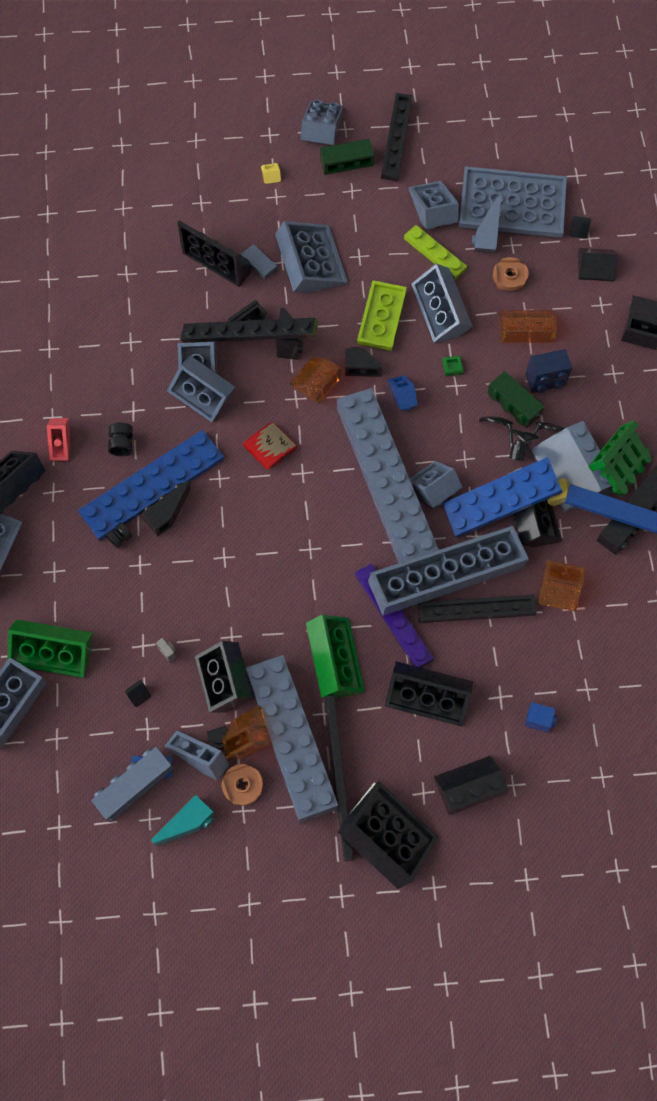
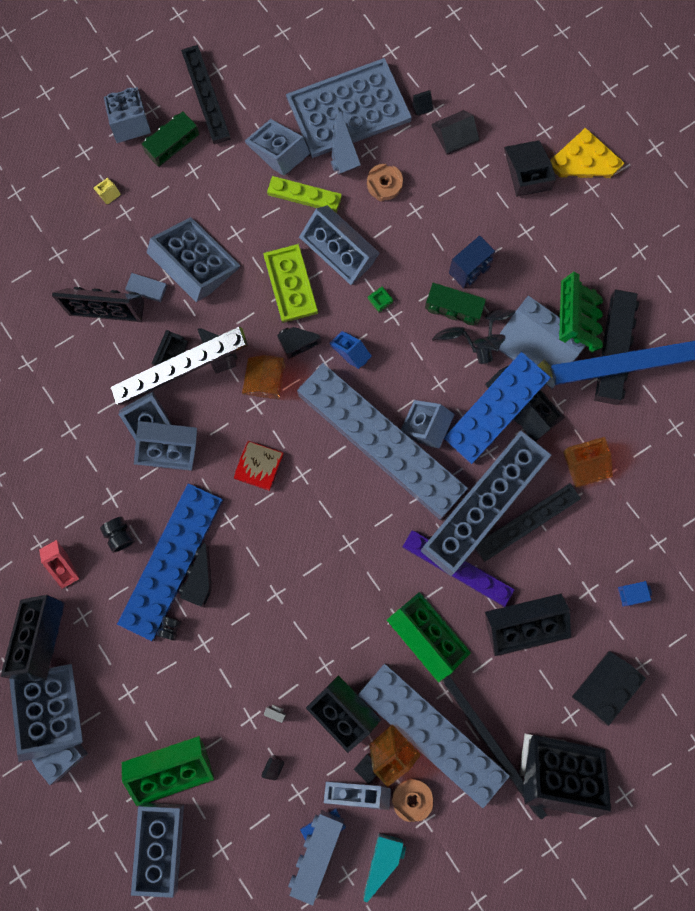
camera: 25 degrees left, 10 degrees up
clear orange slope [498,310,557,343] -> none

